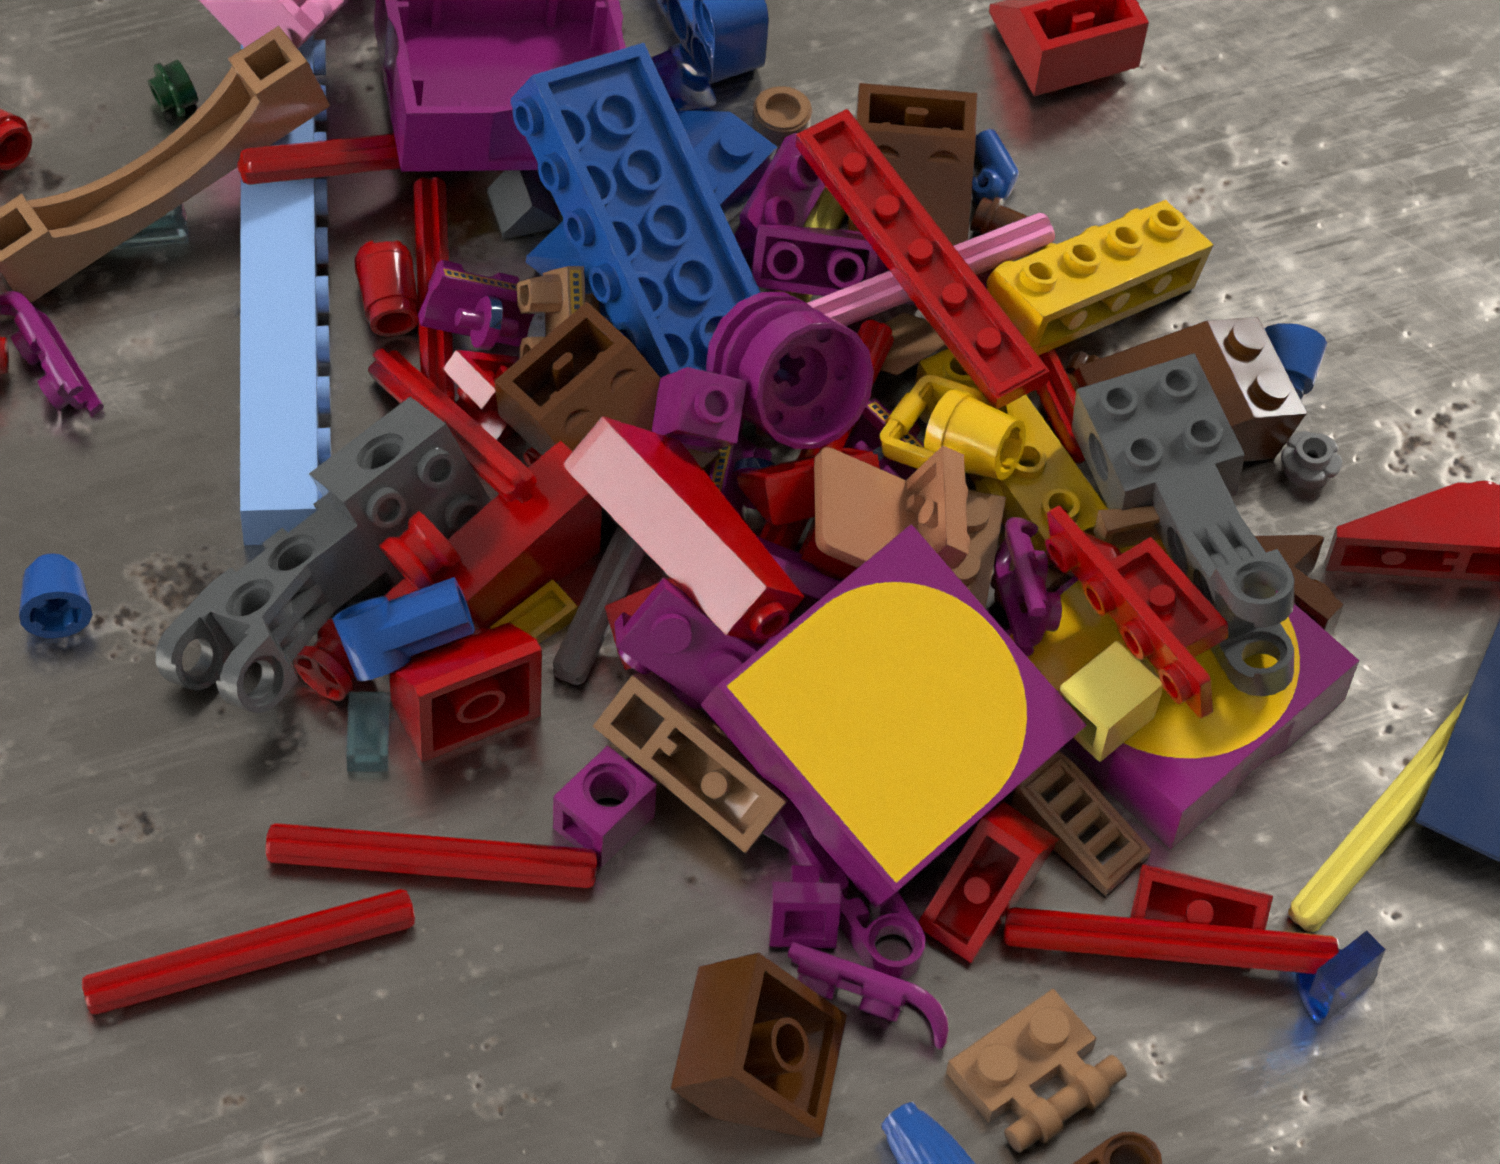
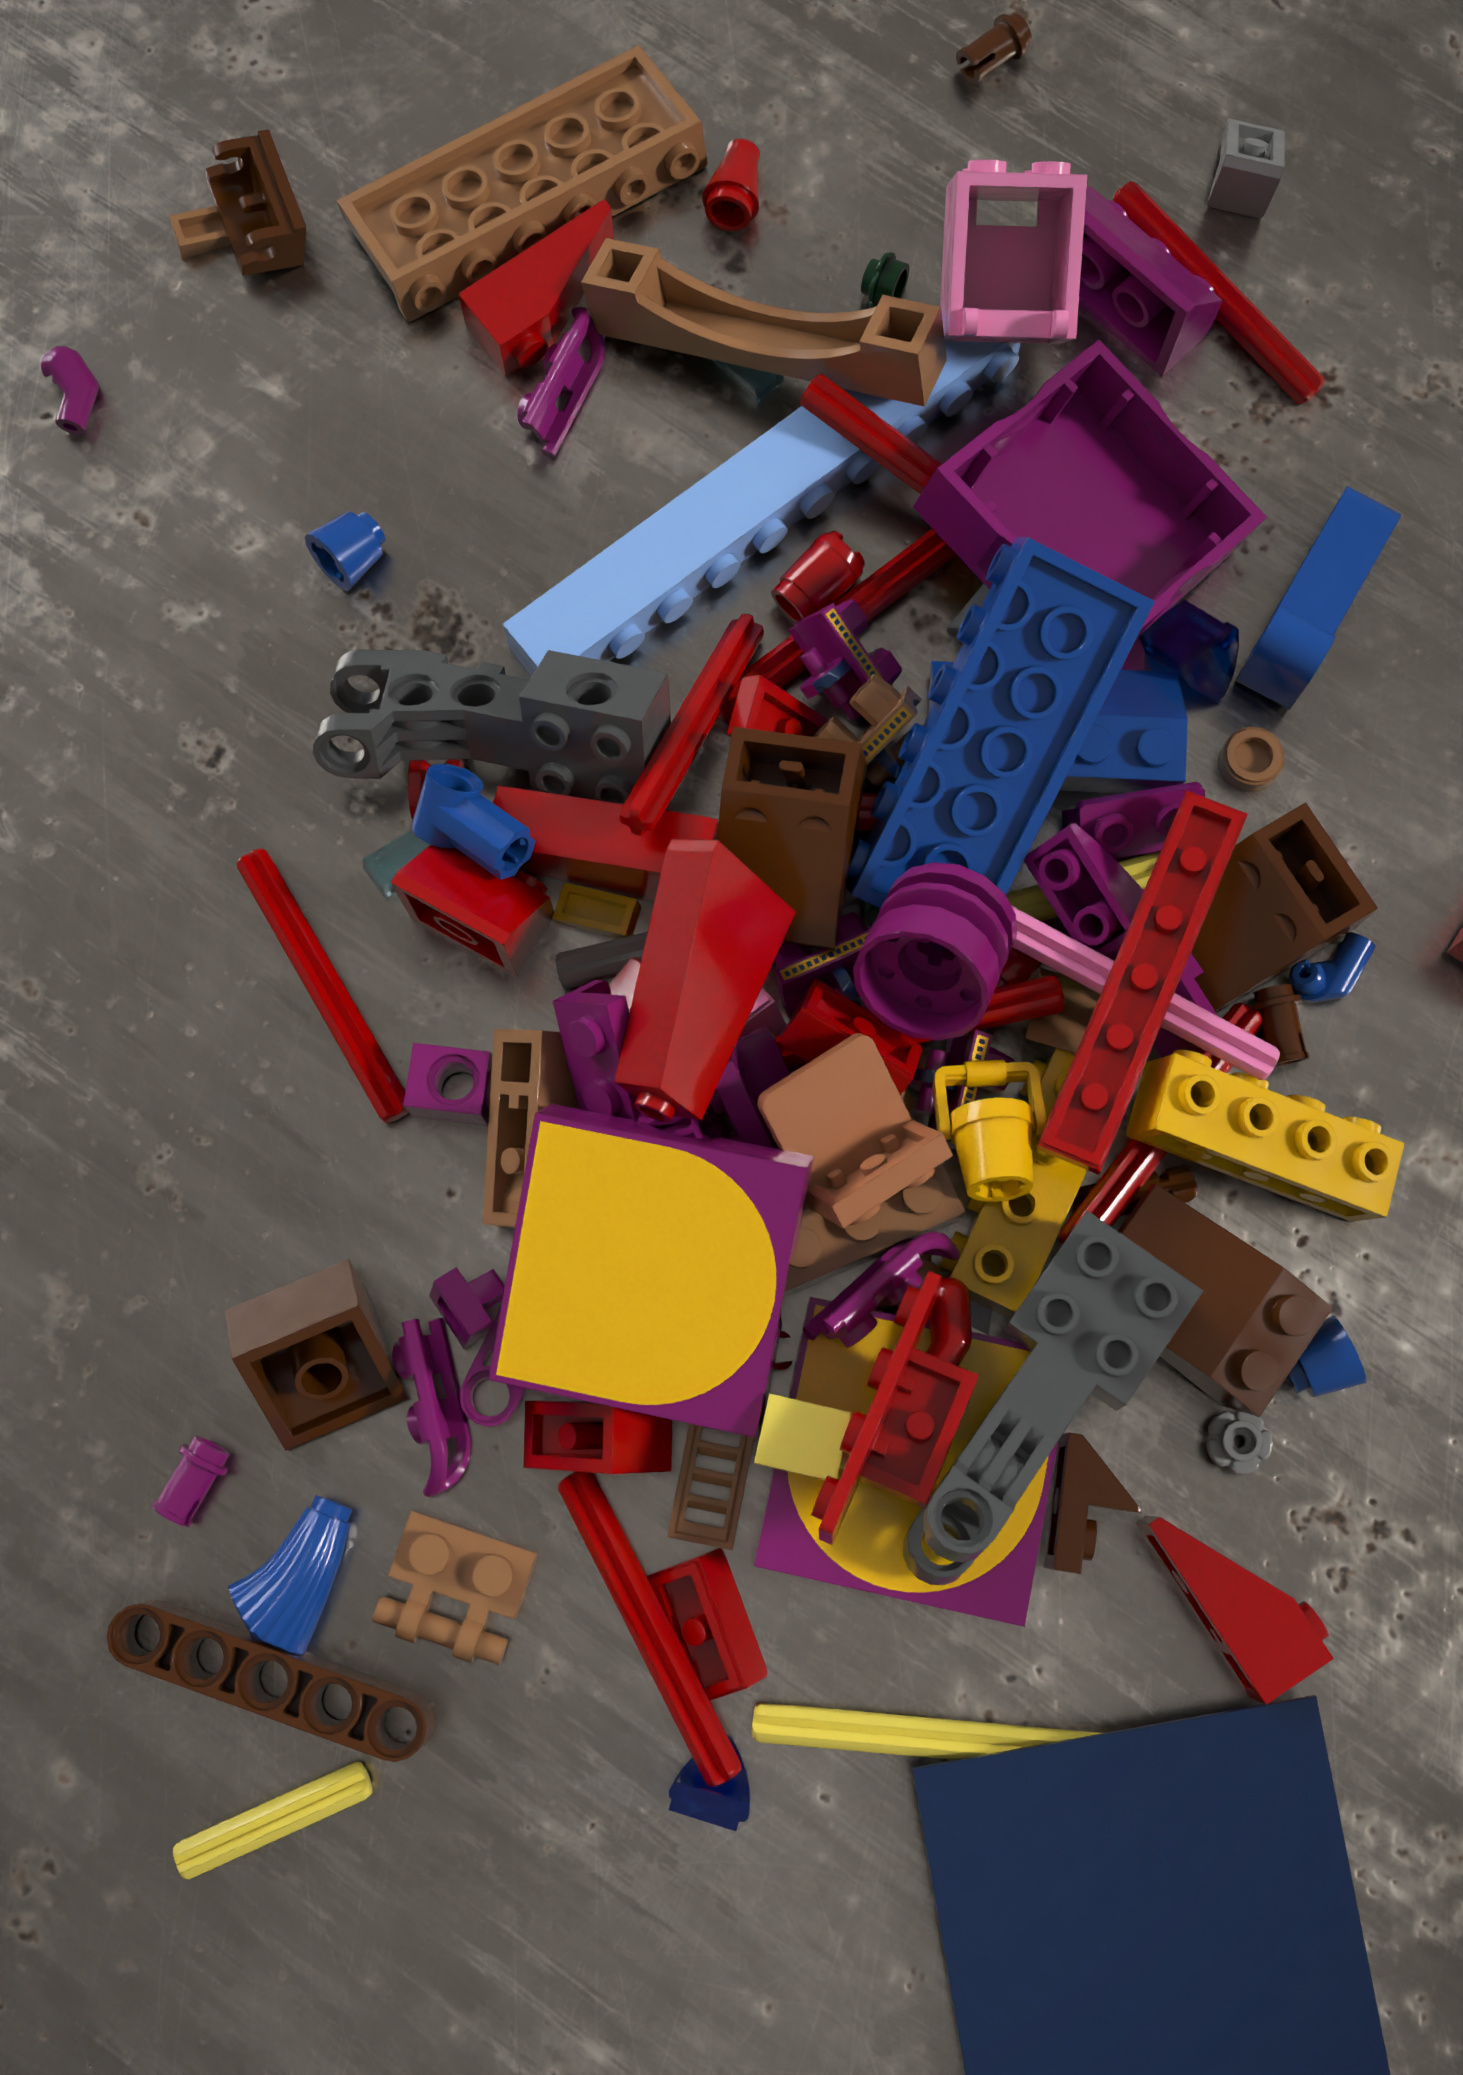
camera: 60 degrees right, 20 degrees up
red axle [82,889,415,1015] -> none
red wheel [379,511,462,590] -> none
magenta brick [652,367,747,453] -> none
medium nougat piece [1094,506,1161,549] -> none

